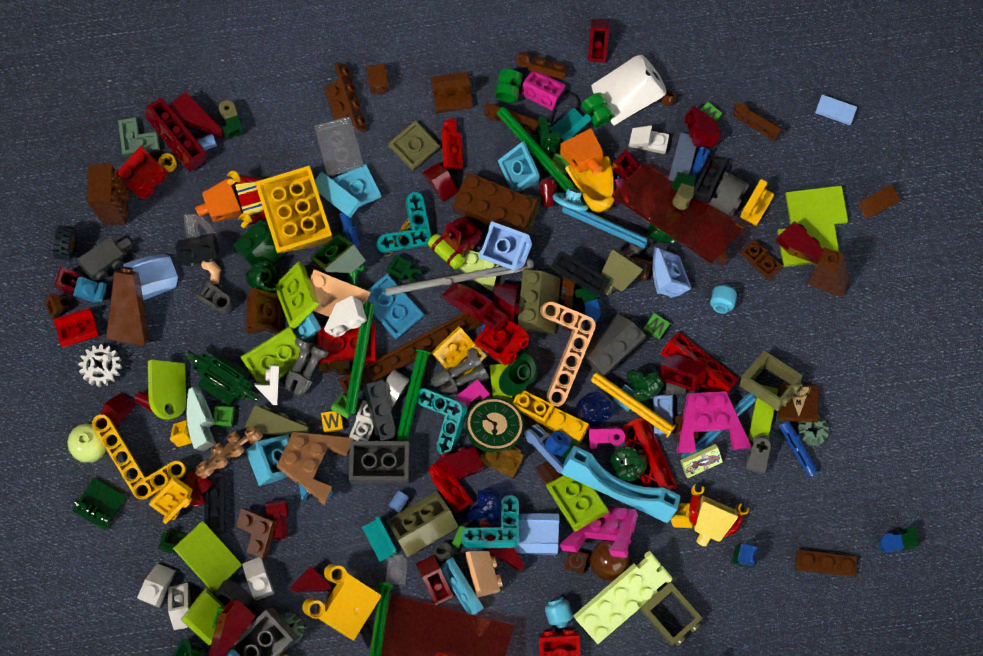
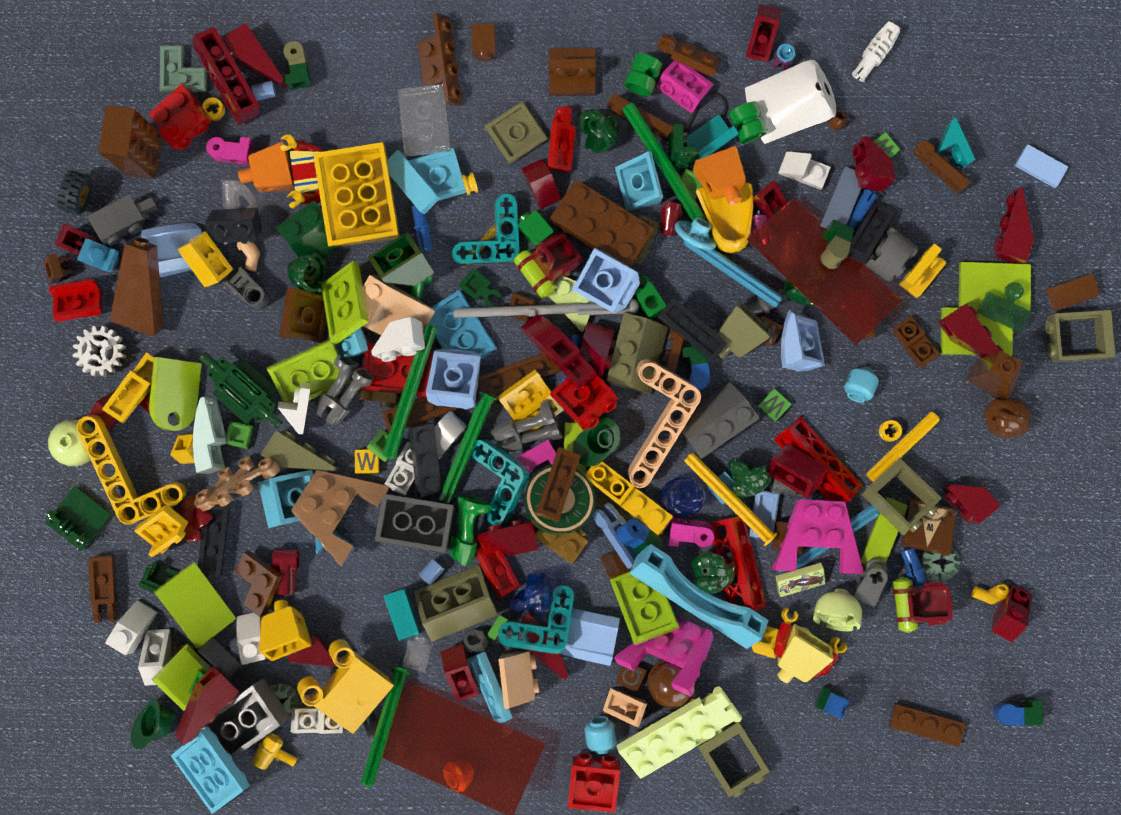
camera: 10 degrees right, 10 degrees up
none -> reddish brown hinge [88,555,117,623]
none -> yellow slope [102,353,154,424]
none -> yellow hinge [177,231,233,287]
none -> dark pink leg [206,137,255,166]
none -> yellow torso [259,600,312,661]
none -> white slope [291,708,343,734]
none -> light blue slope [426,348,481,410]
none -> green piece [450,495,491,566]
none -> yellow bush [462,172,478,195]
none -> reddish brown tile [508,292,536,323]
none -> green brick [518,210,554,249]
none -> reddish brown plate [535,447,581,522]
none -> dark green hair [579,109,619,153]
none -> light nougat slope [603,688,647,727]
none -> green leg [633,274,666,321]
none -> dark azure piece [771,44,796,71]
none -> yellowish green cylinder [813,589,862,631]
none -> white hinge [852,22,900,82]
none -> yellow axle [866,412,940,482]
none -> yellow bush [879,420,902,442]
none -> dark red piece [893,577,953,632]
none -> teal slope [936,118,975,169]
none -> dark red slope [942,485,1000,524]
none -> yellow arm [971,584,1009,605]
none -> clear green plate [977,282,1031,333]
none -> reddish brown hair [984,398,1031,438]
none -> dark red slope [991,583,1032,643]
none -> dark red slope [993,187,1034,264]
none -> olive window [1045,310,1116,363]

